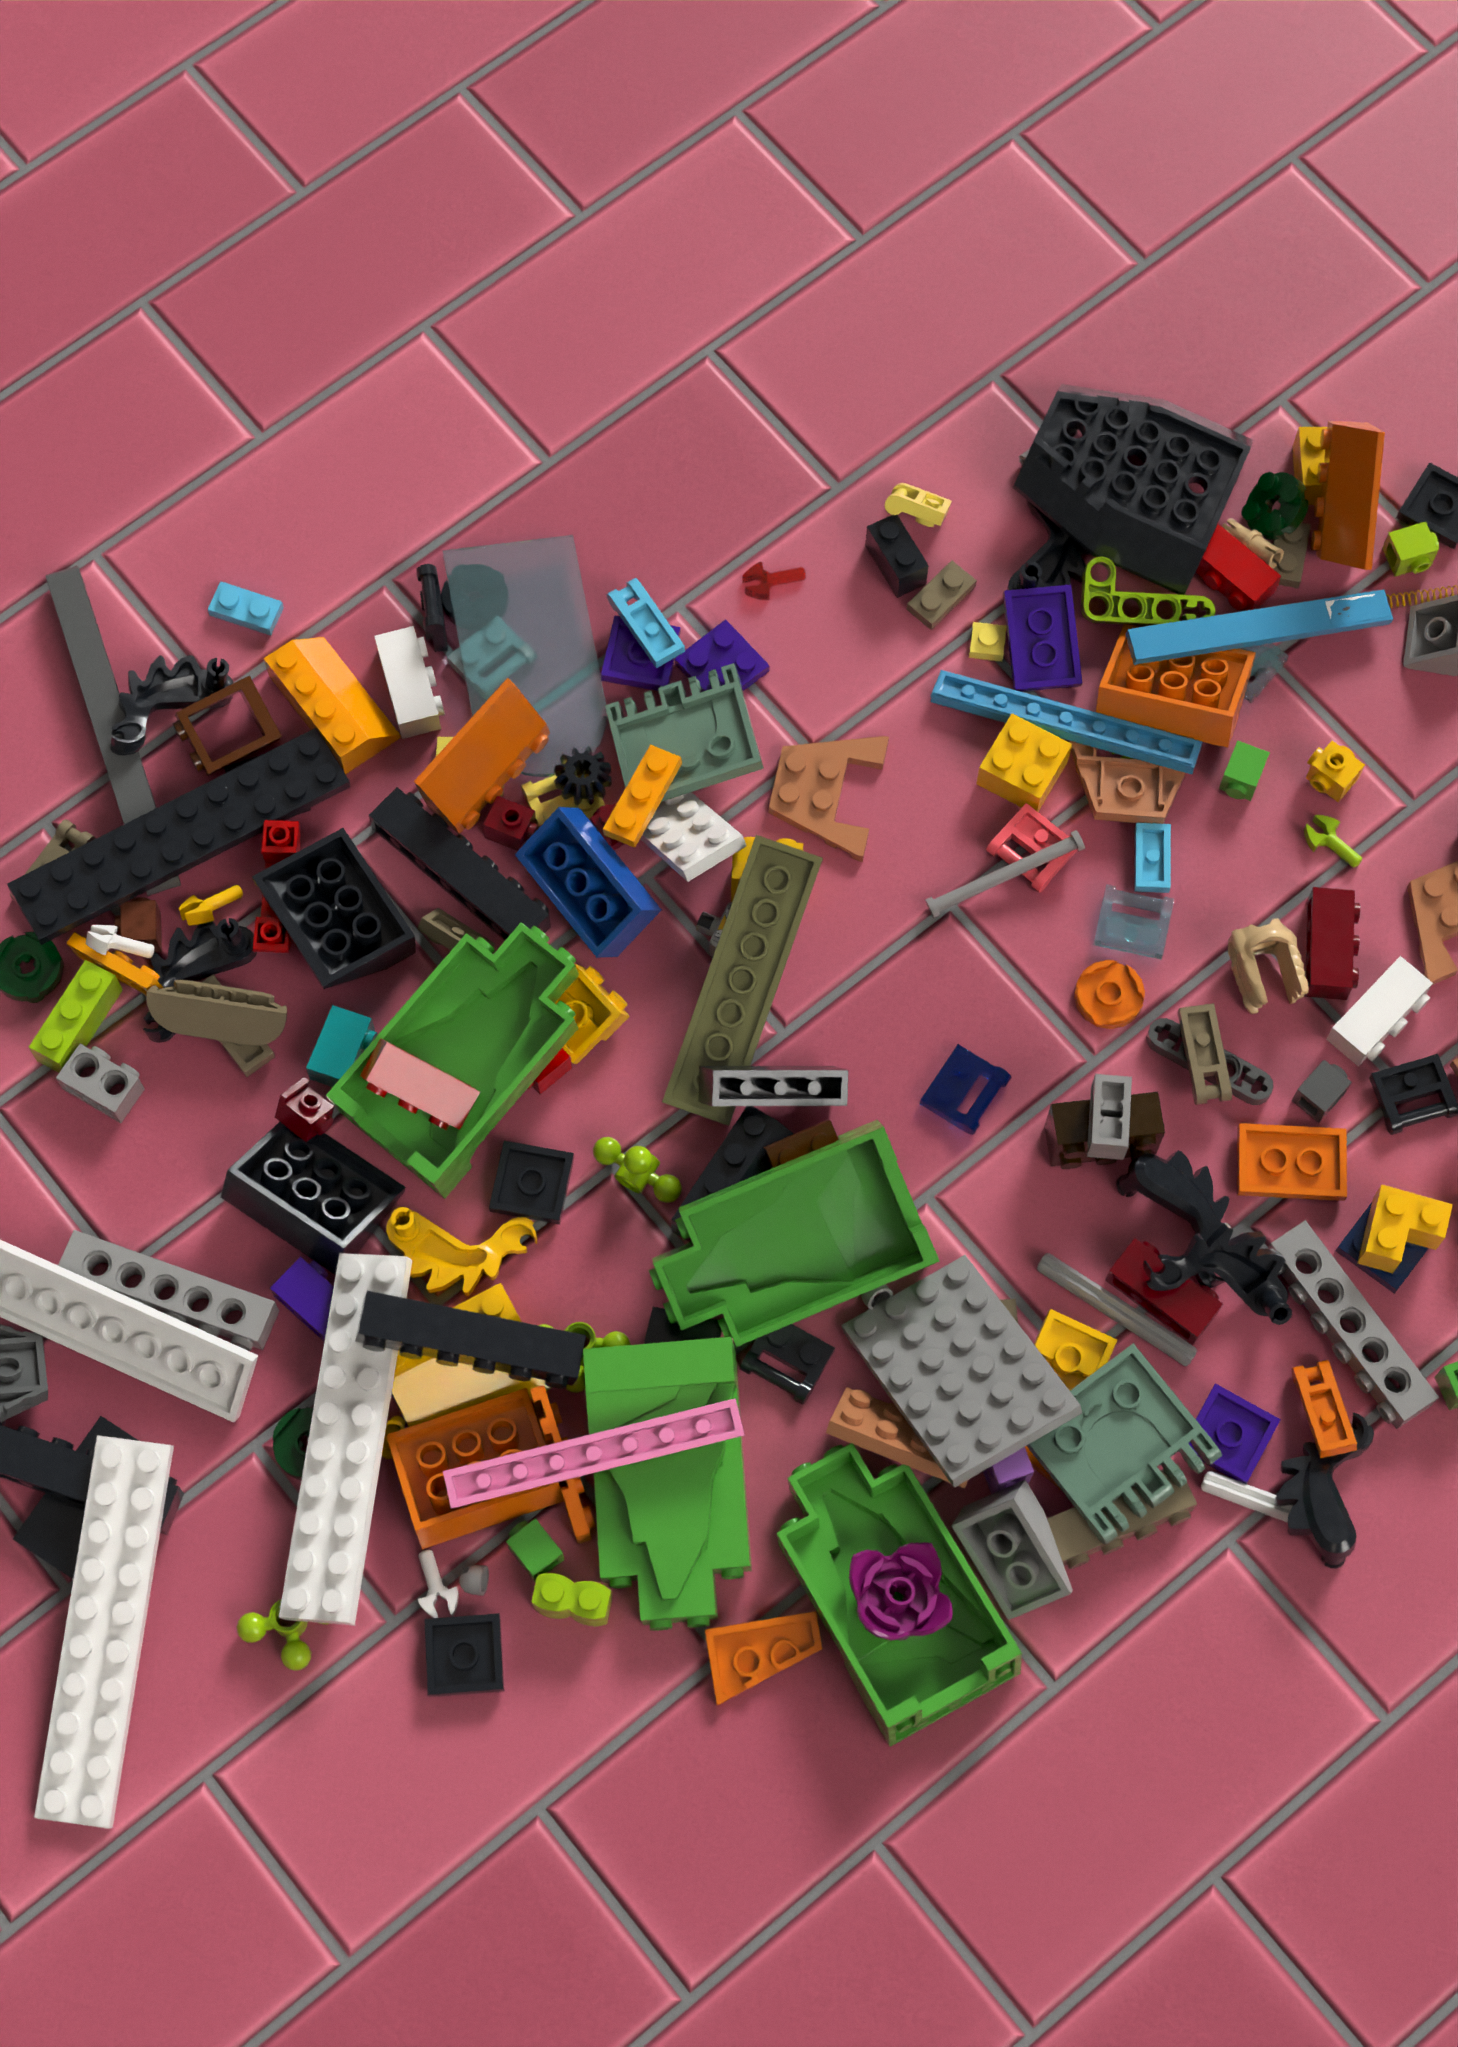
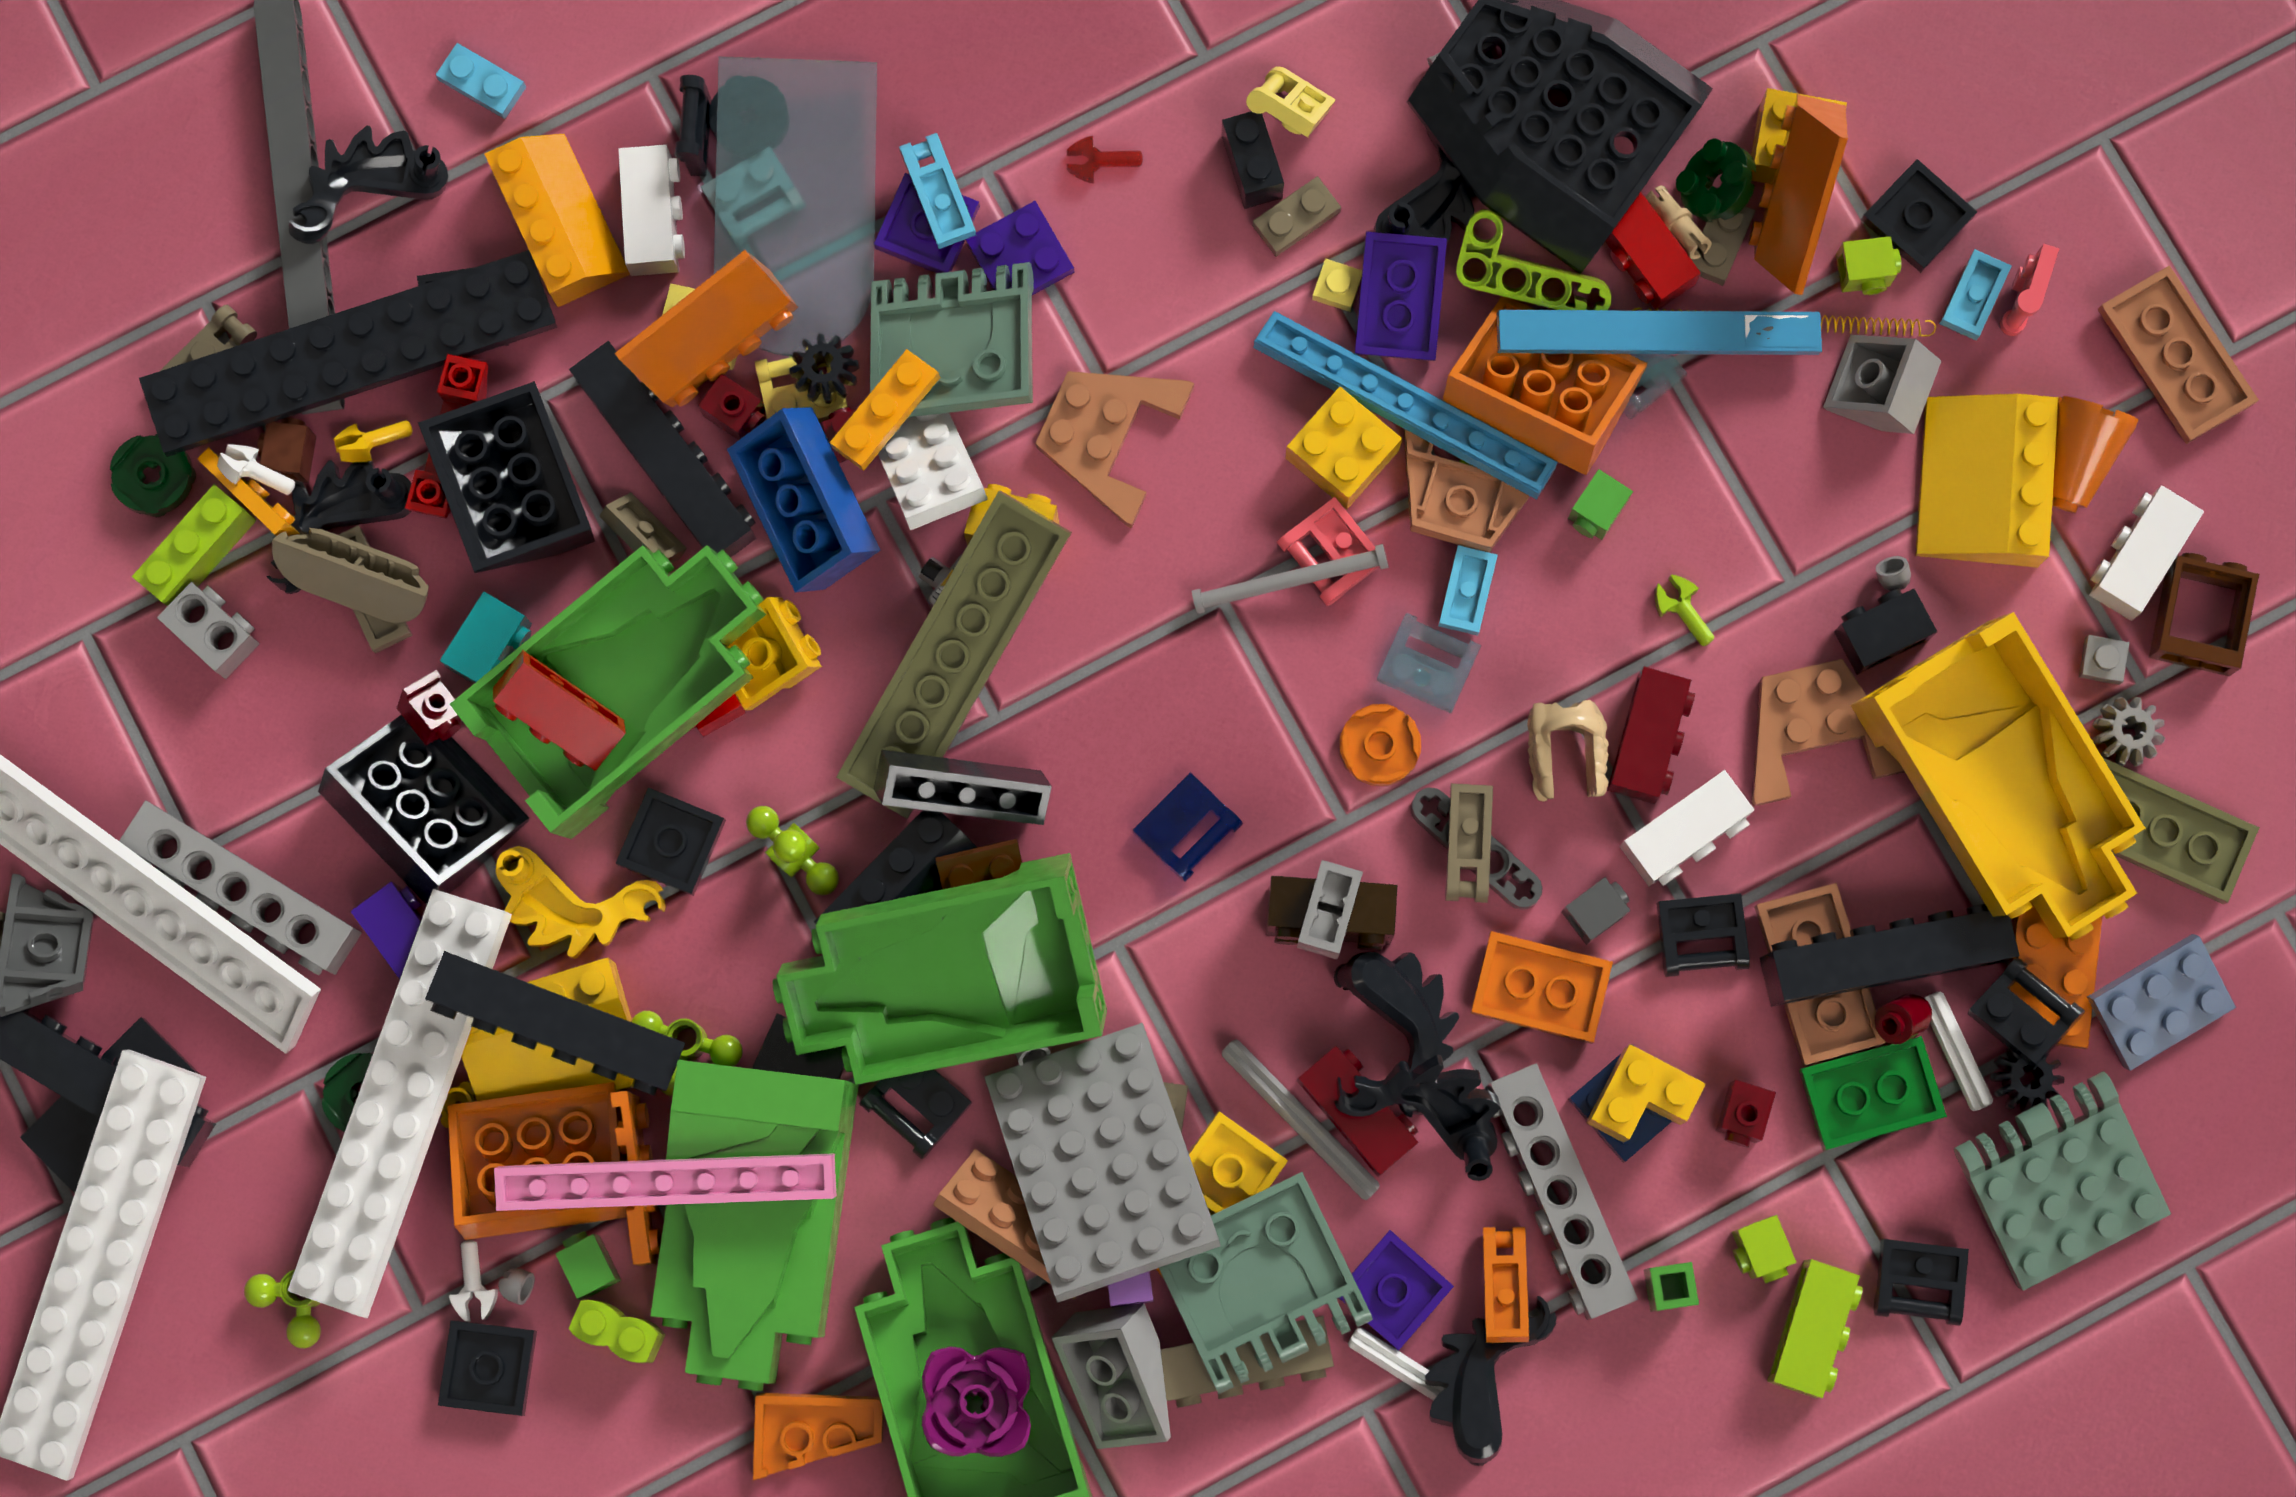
camera: 15 degrees right, 10 degrees up
reddish brown window [173,675,282,776] -> none
yellow brick [1306,740,1365,802] -> none

